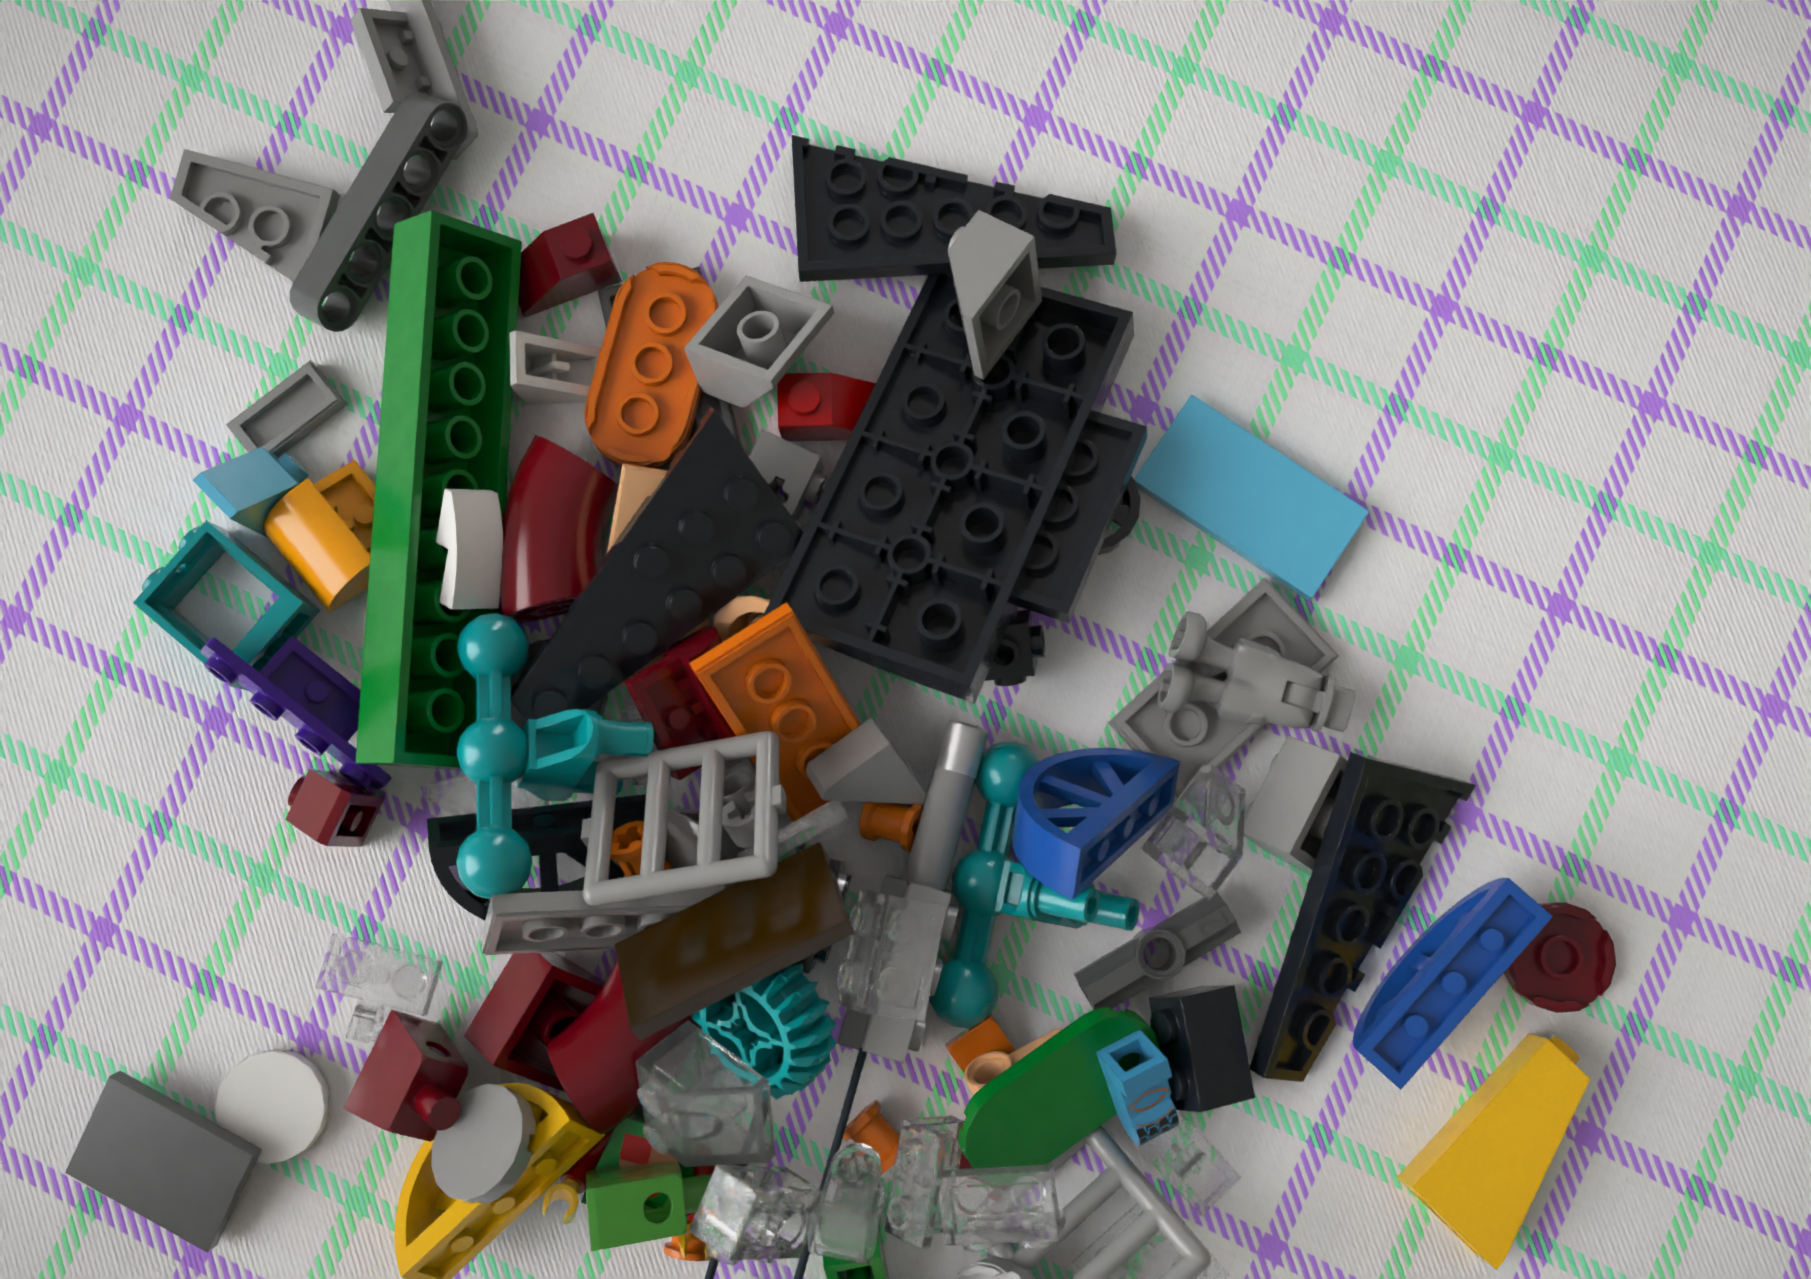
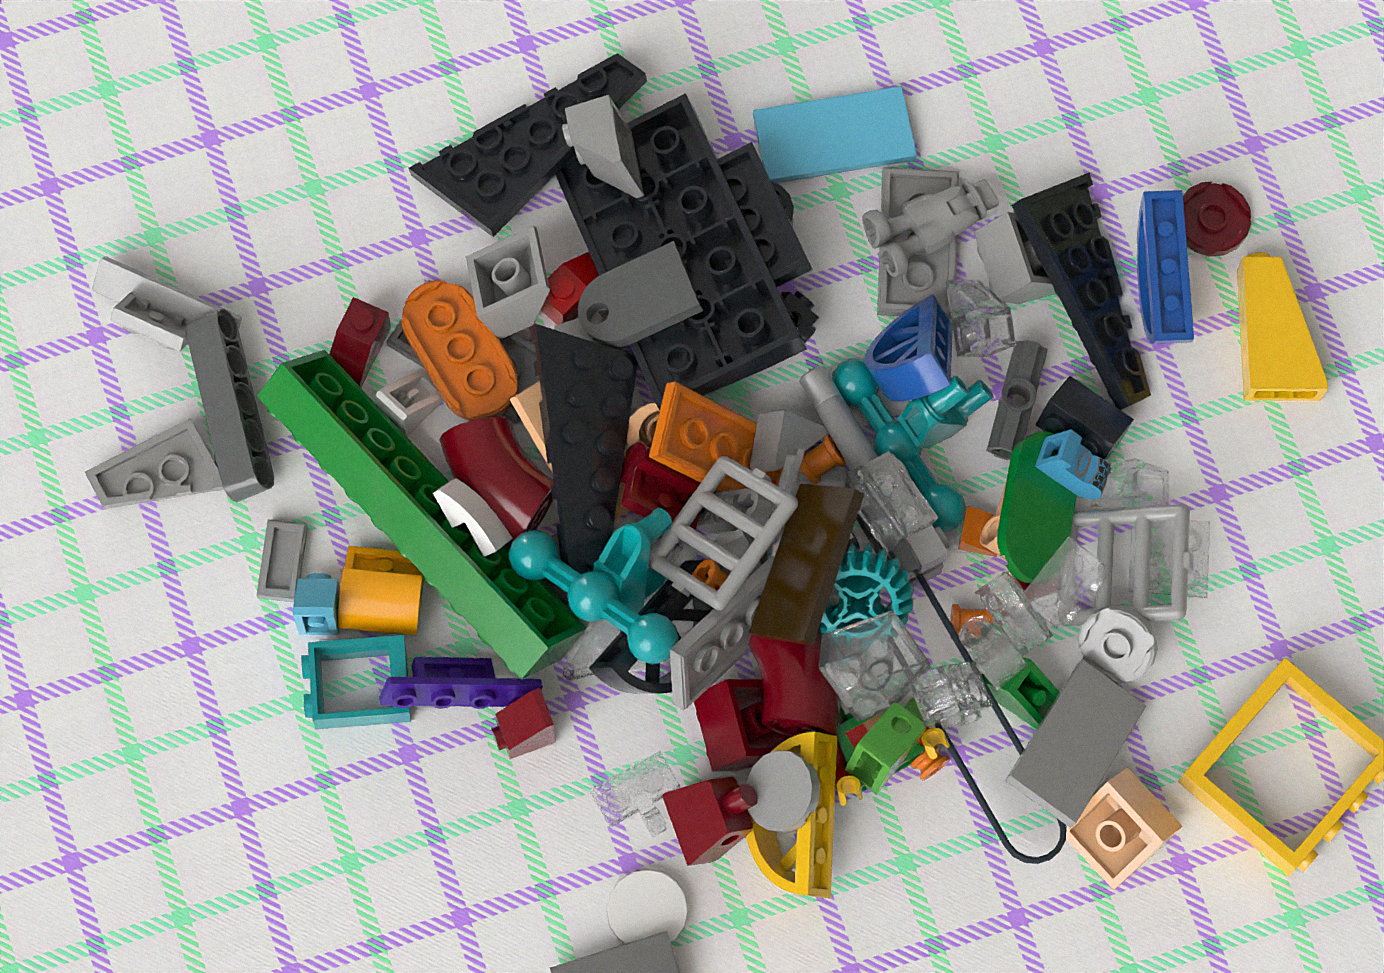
camera: 50 degrees left, 10 degrees down
none -> dark grey tile [578,241,703,347]

